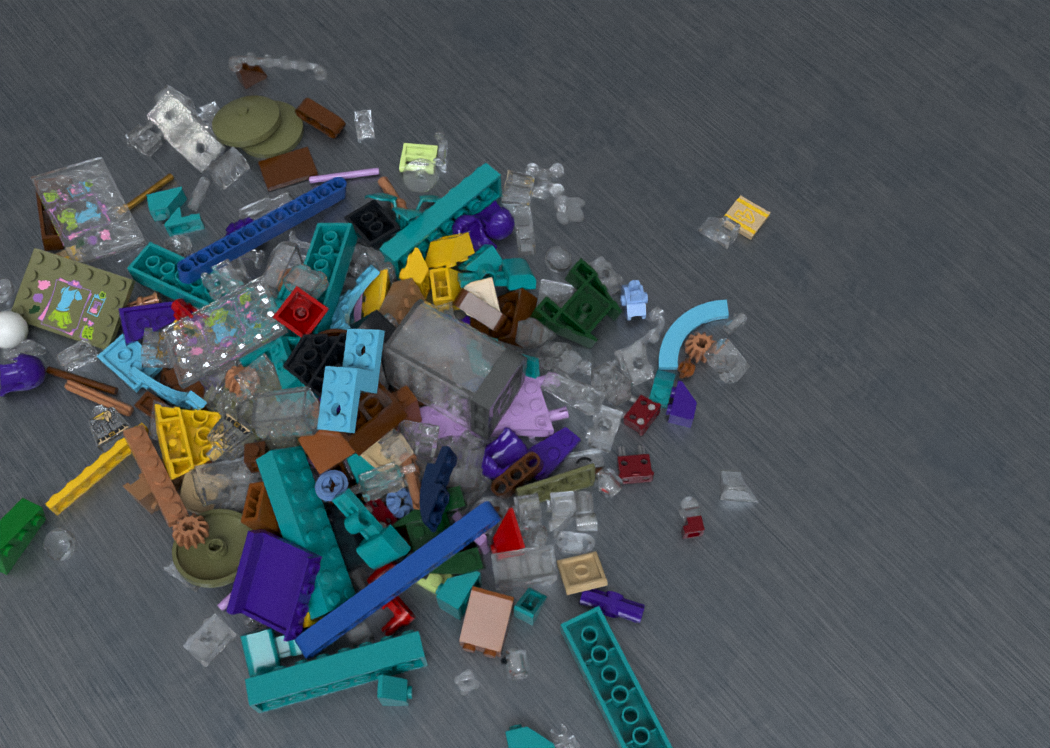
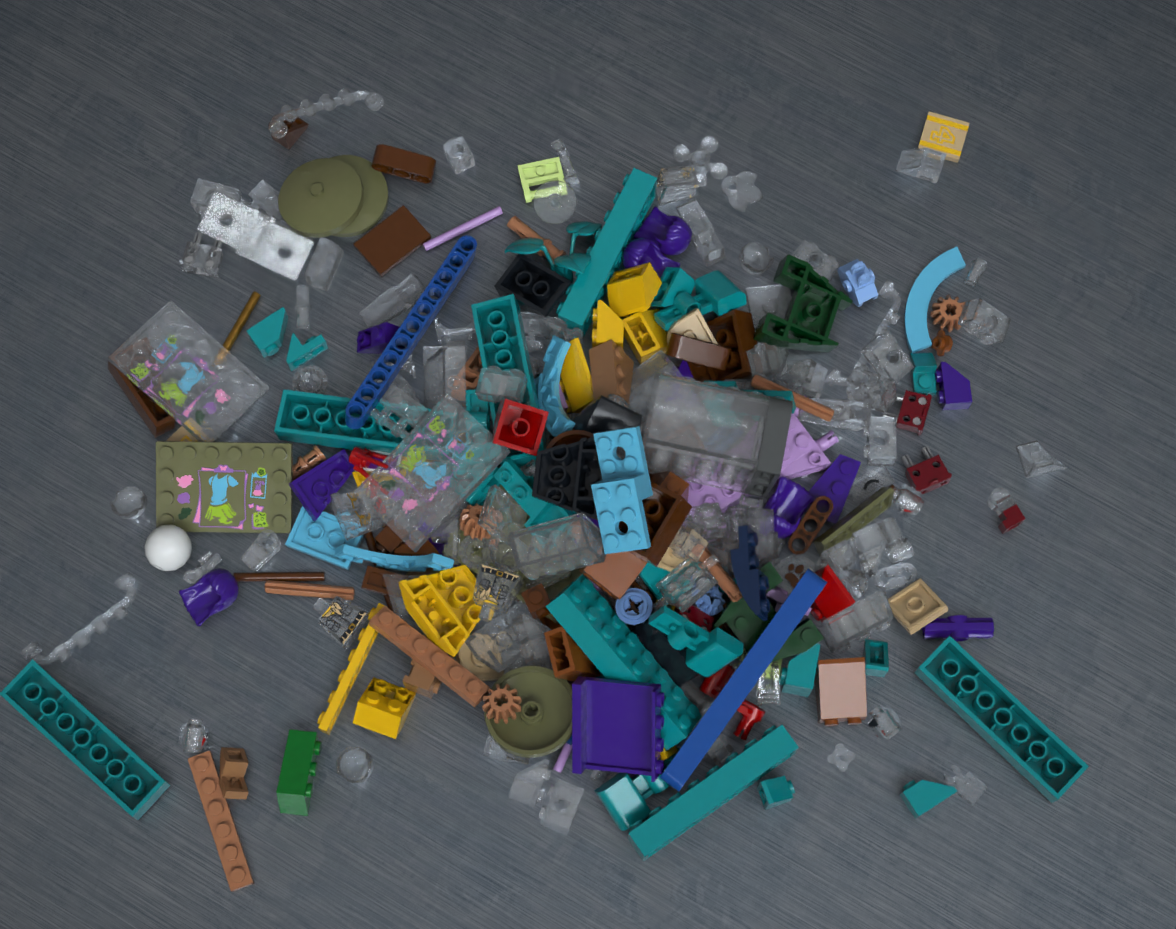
camera: 20 degrees left, 10 degrees up
none -> yellow slope [353,677,416,739]
none -> clear slope [508,759,553,808]
none -> nougat axle [751,375,834,422]
none -> clear piece [756,662,781,706]

